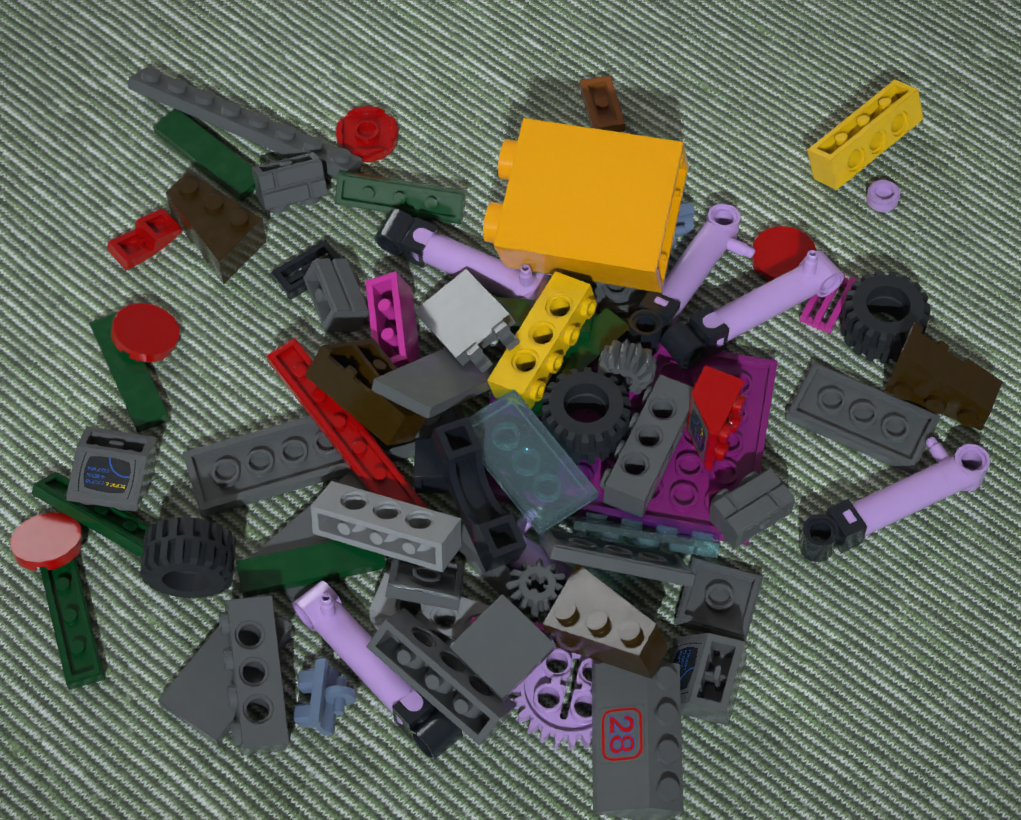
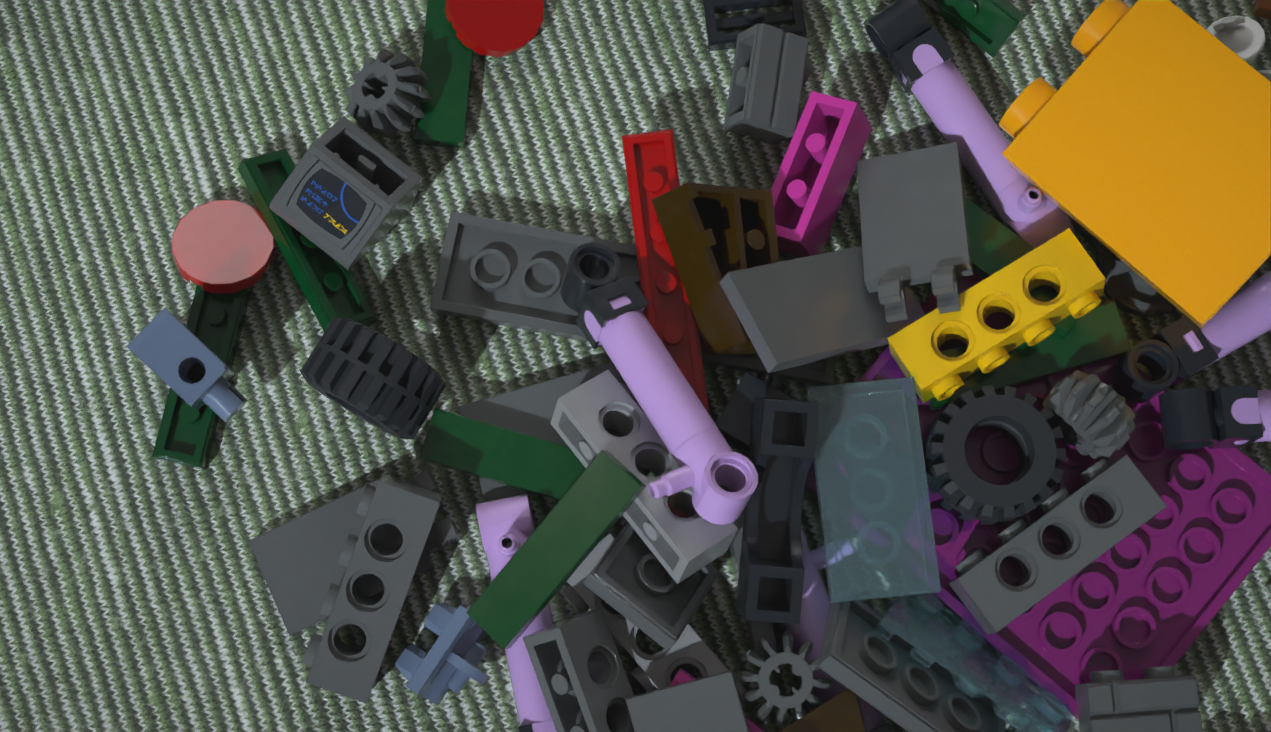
camera: 30 degrees right, 20 degrees up
red slope [686,365,747,472] -> none
none -> sand blue torso [126,308,247,422]
none -> dark grey gear [343,50,432,139]
none -> dark green tile [466,450,646,649]
none -> lavender piece [560,242,758,525]

